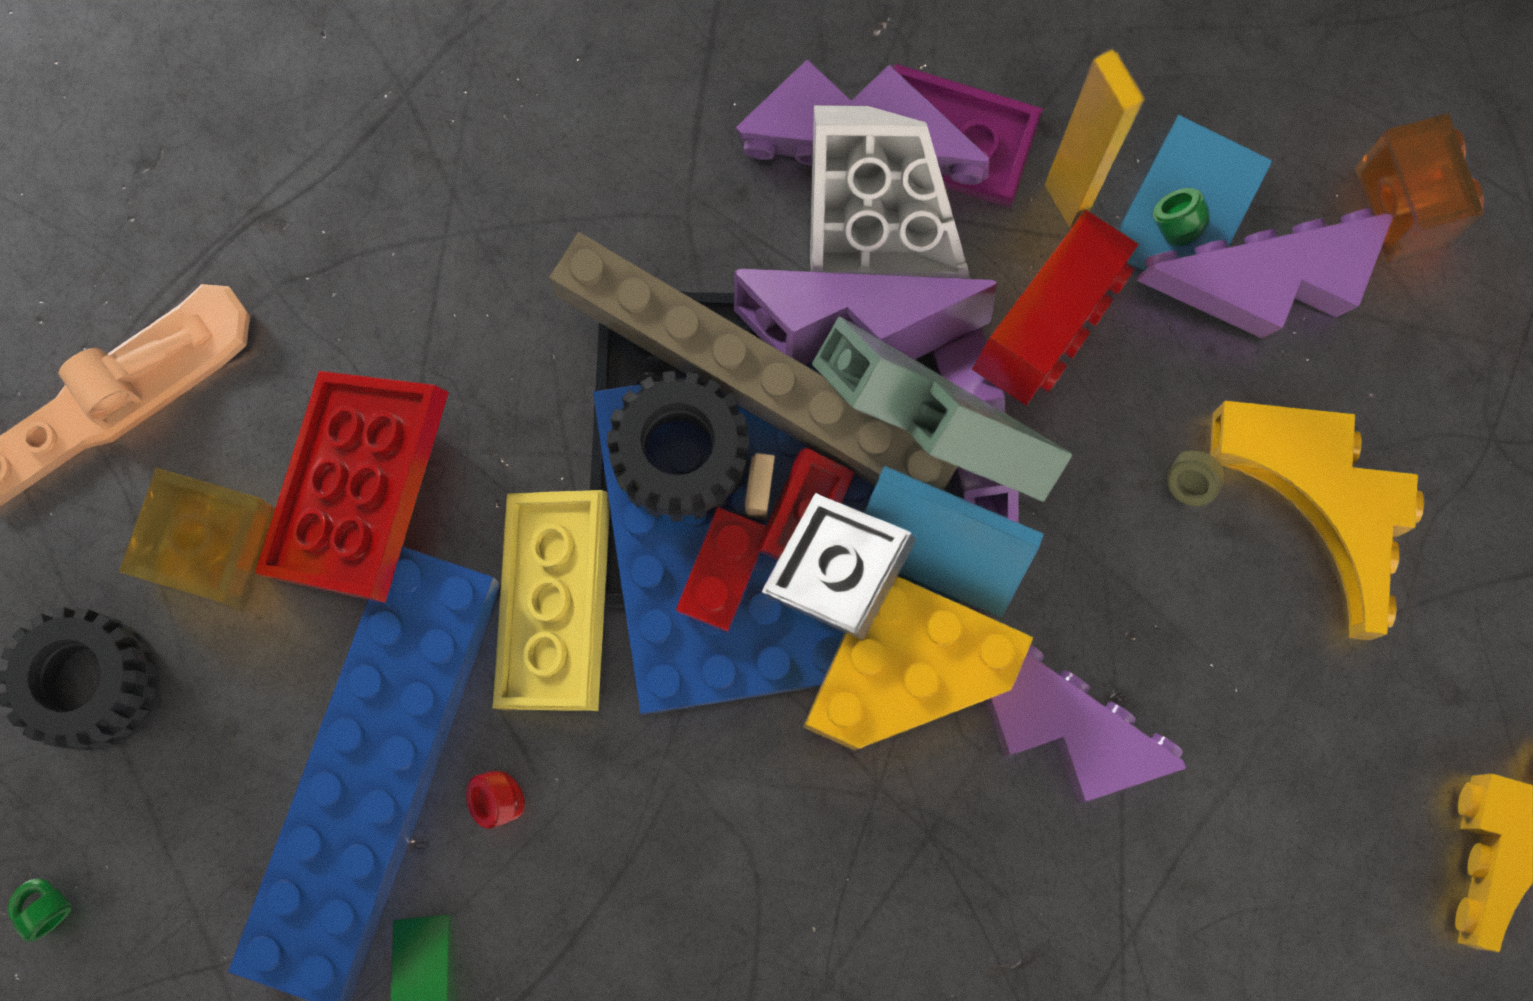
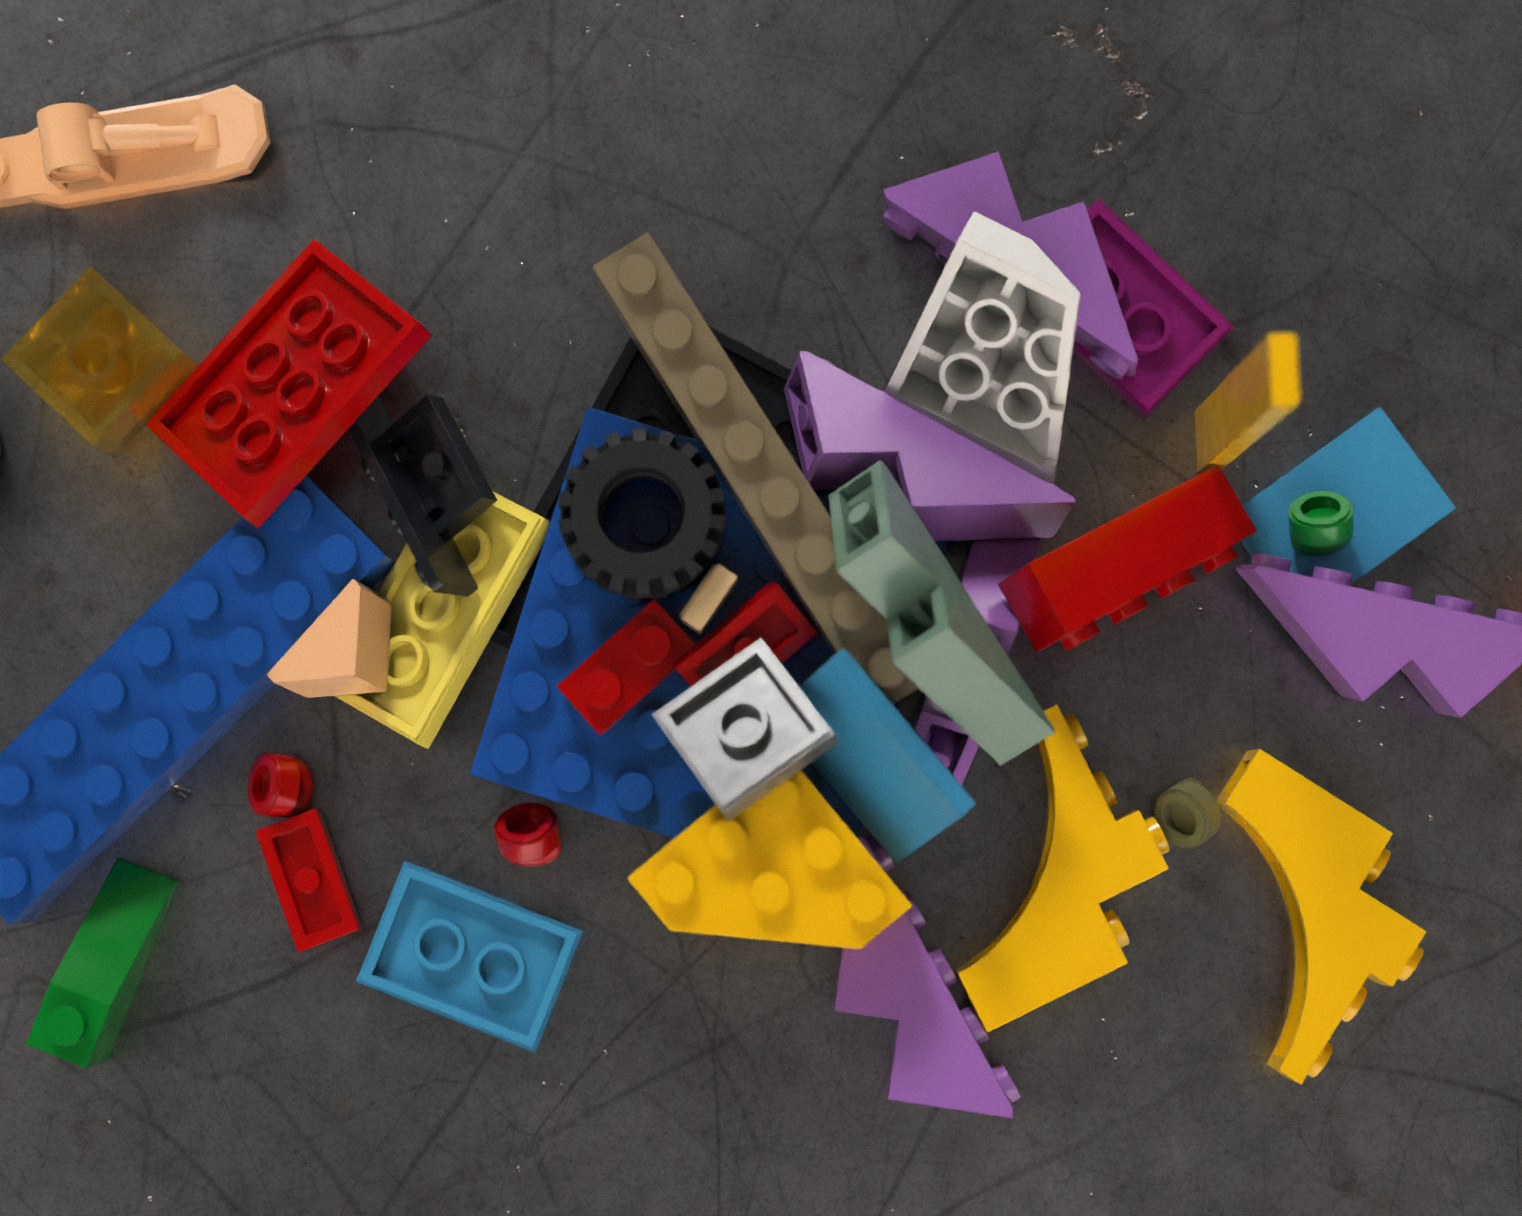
camera: 30 degrees right, 5 degrees up
none -> red plate [255,808,363,952]
none -> light nougat slope [266,579,392,698]
none -> black bracket [347,394,497,597]
none -> dark azure tile [356,861,584,1053]
none -> red tile [494,802,561,867]
none -> yellow arch [954,705,1170,1033]

